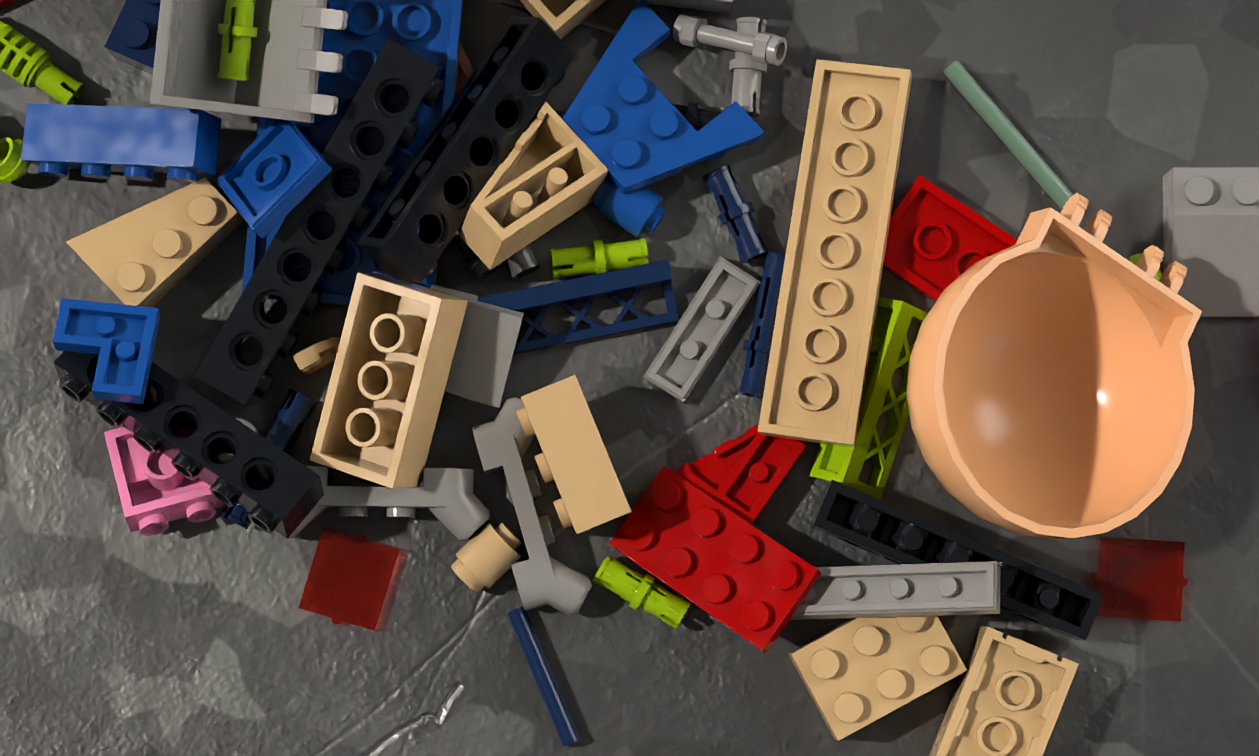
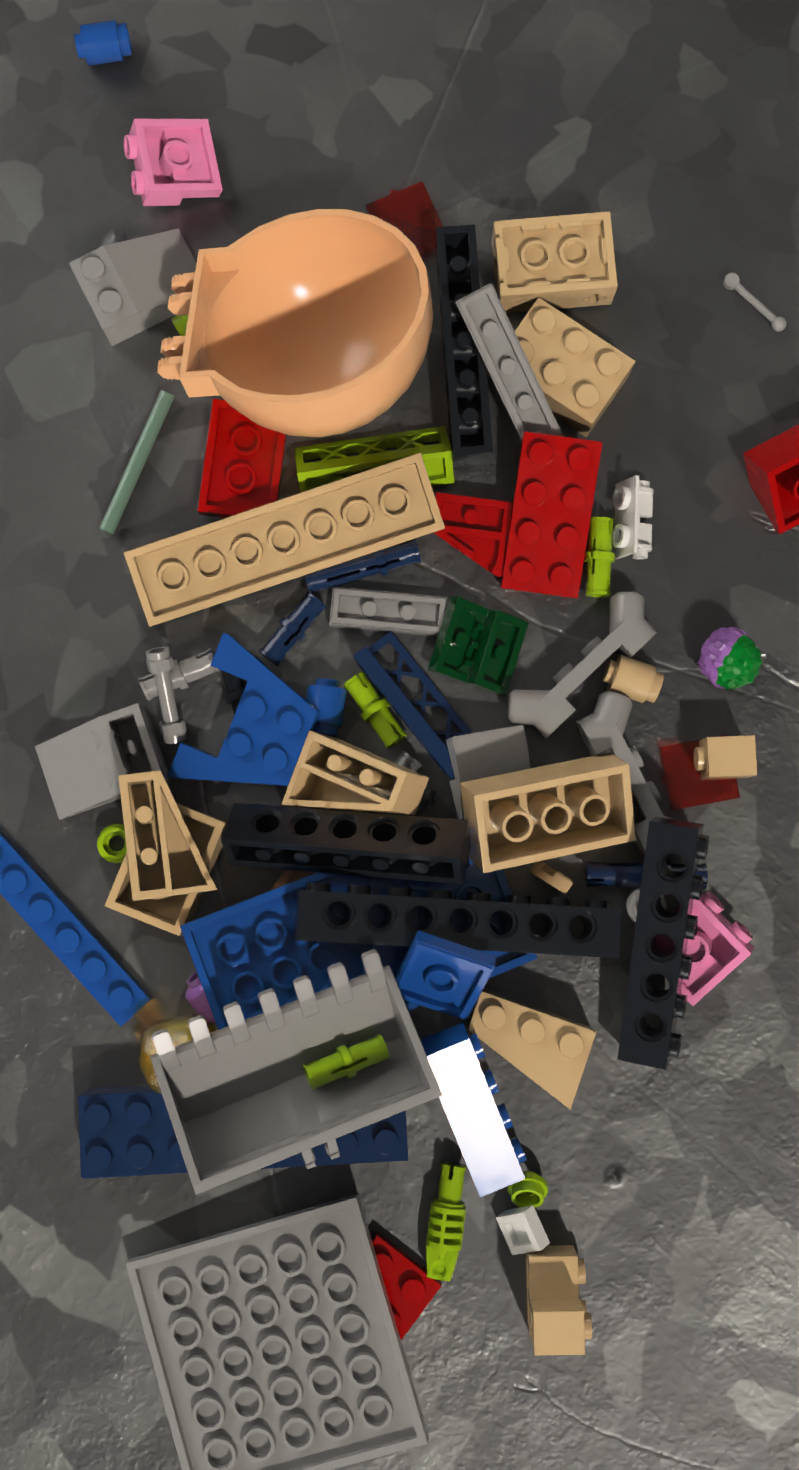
camera: 115 degrees left, 0 degrees up
blue plate [53,298,161,404] -> none
dark blue bar [506,606,581,747] -> none
tan wedge [516,375,631,534] -> none
none -> dark green slope [427,596,529,696]
none -> white hinge [612,475,654,560]
none -> tan brick [694,735,757,780]
none -> piece [697,627,762,690]

